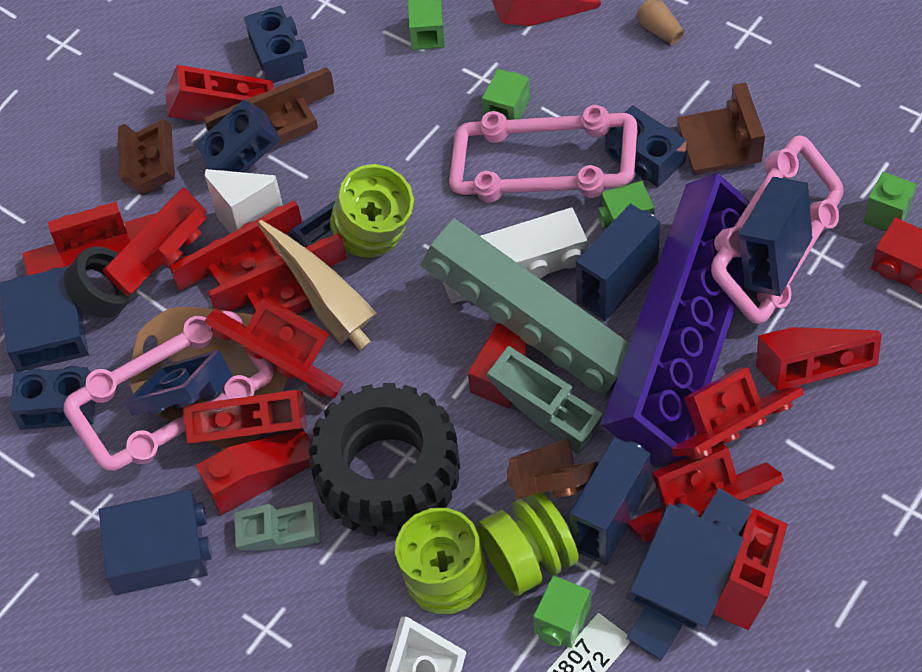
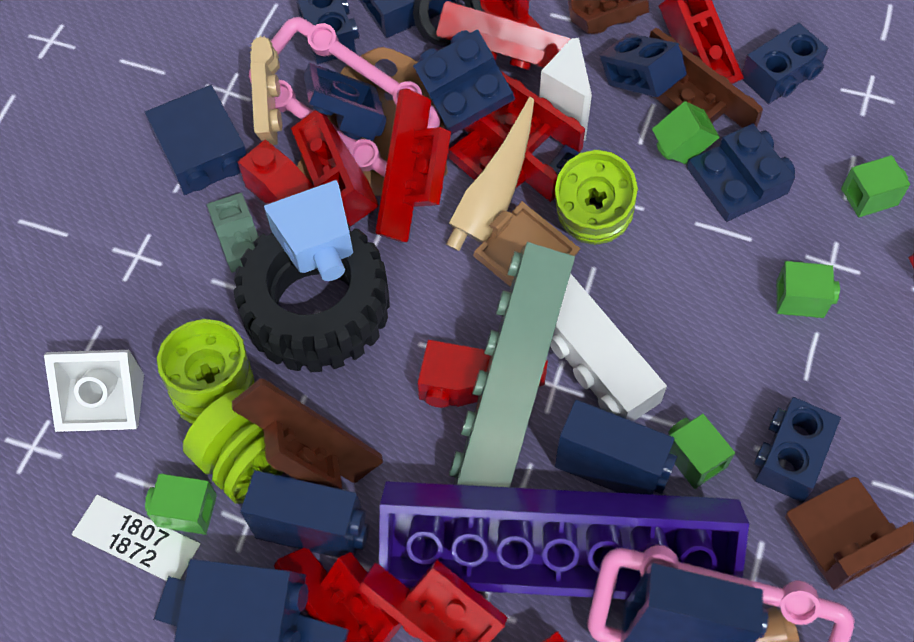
camera: 70 degrees right, 5 degrees up
bright pink bar [449,105,637,203] -> none
sand green slope [487,346,603,454] -> none
none -> tan hinge [250,36,282,145]
none -> light blue torso [264,180,353,281]
none -> dark blue plate [413,29,515,135]
none -> medium nougat piece [473,201,581,287]
none -> bright green brick [652,101,720,165]
none -> dark blue plate [687,123,795,222]

